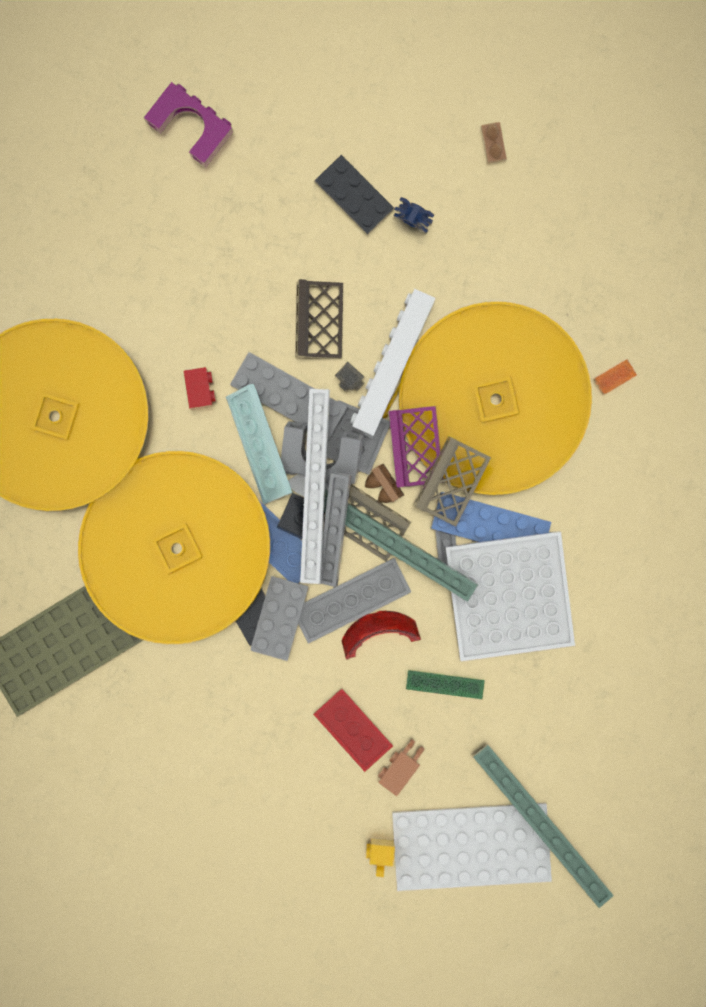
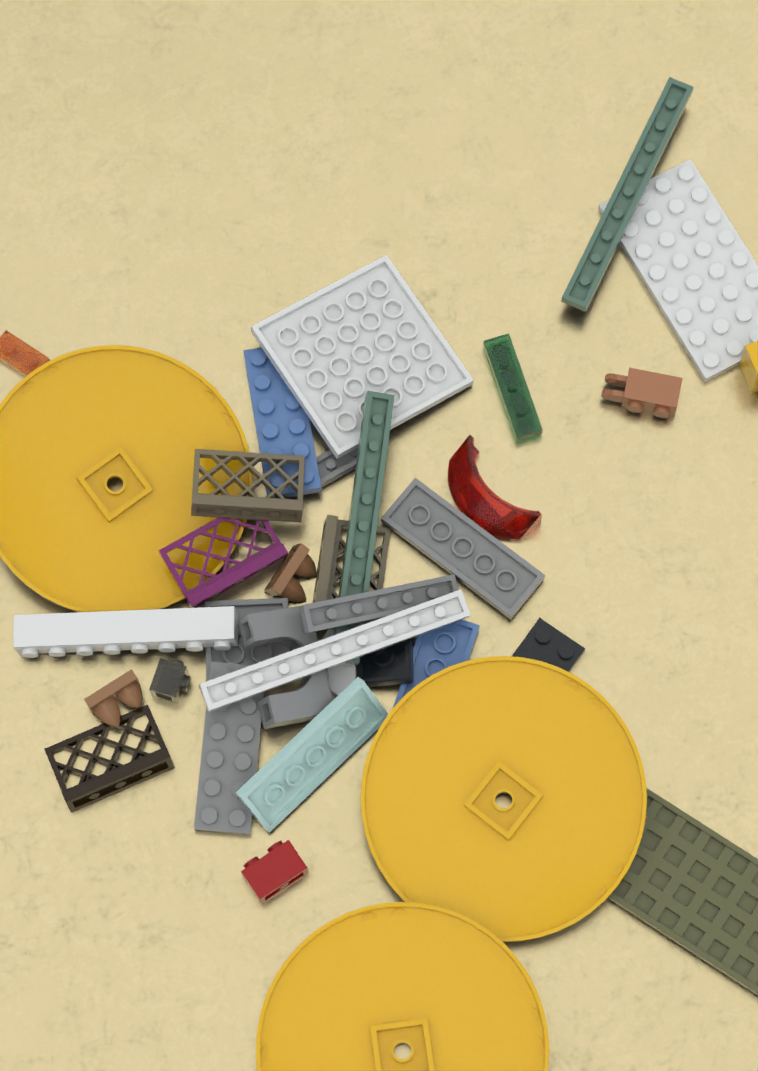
camera: 110 degrees left, 15 degrees down
light grey plate [250,576,309,661] -> none
red plate [313,688,393,772] -> none
none -> medium nougat tile [84,669,142,727]

